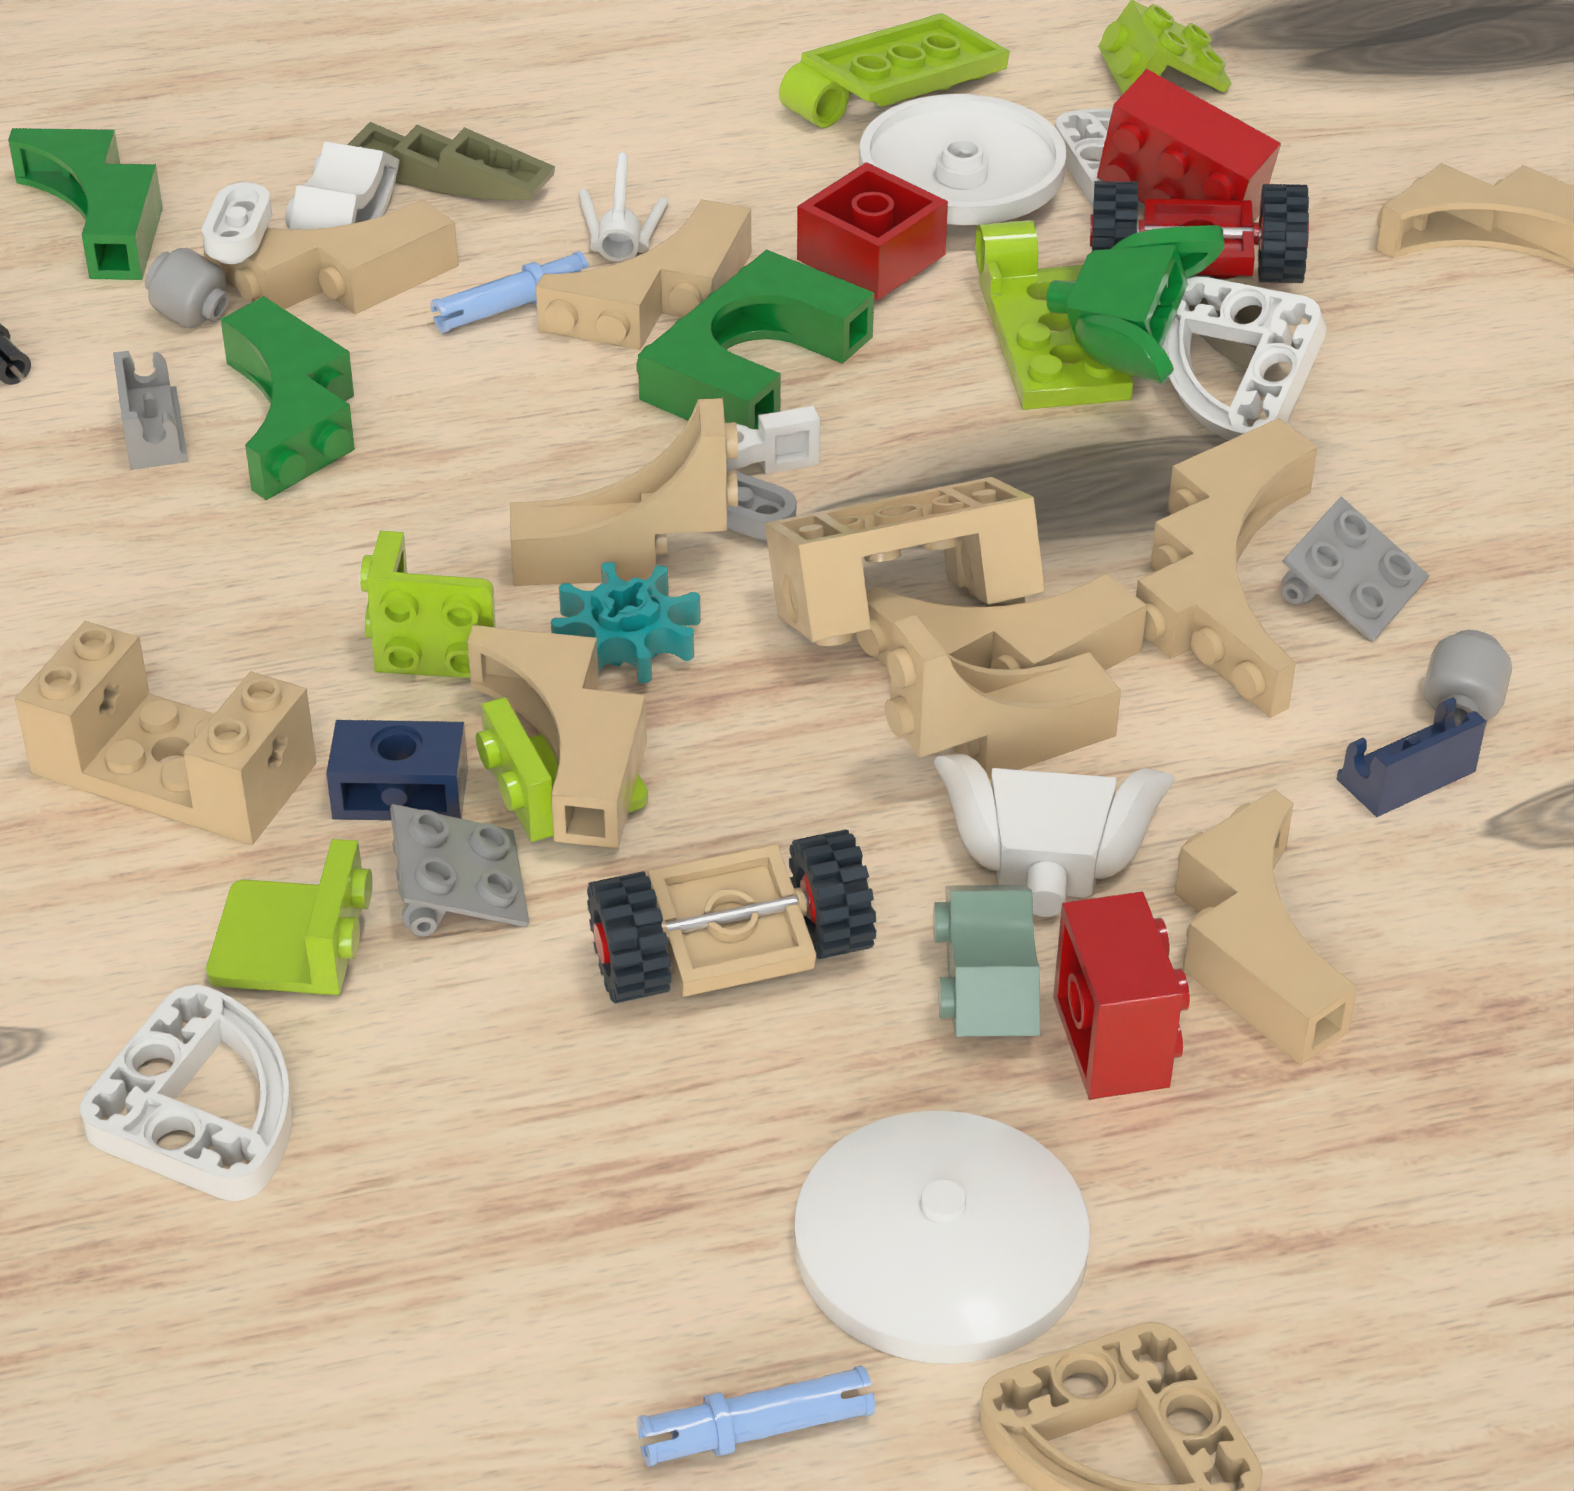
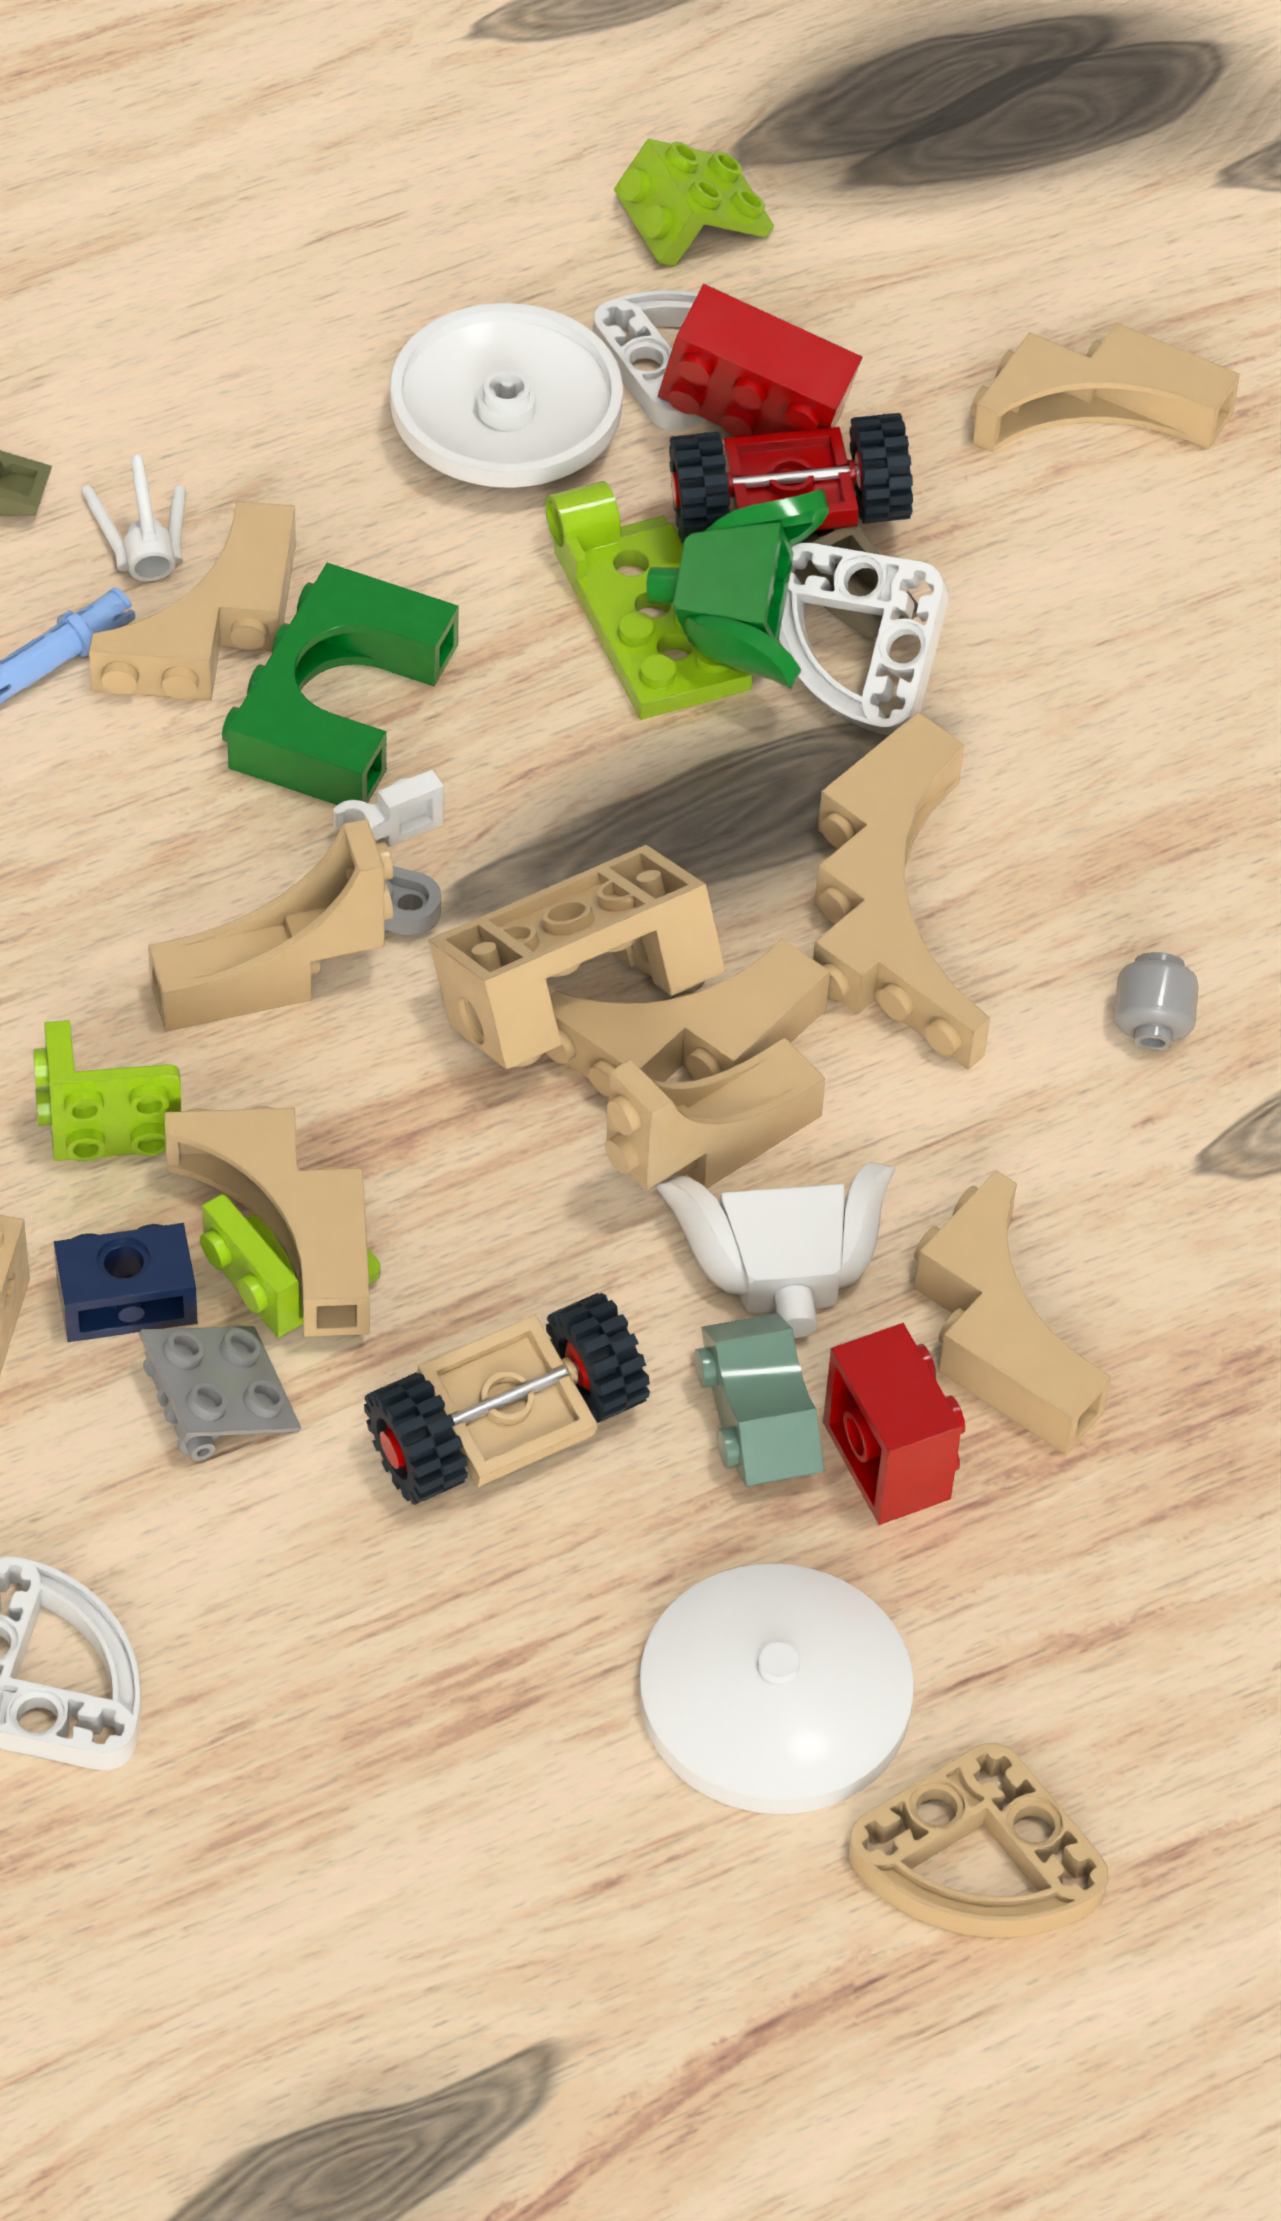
camera: 15 degrees left, 10 degrees up
lime bracket [206,839,372,995] -> none
teal gear [551,562,701,683] -> none
light blue pin [637,1365,875,1467] -> none
lime hinge [779,13,1010,128] -> none
red brick [797,162,948,301] -> none
light grey hinge [1281,496,1430,642] -> none
dark blue hinge [1336,697,1487,817] -> none

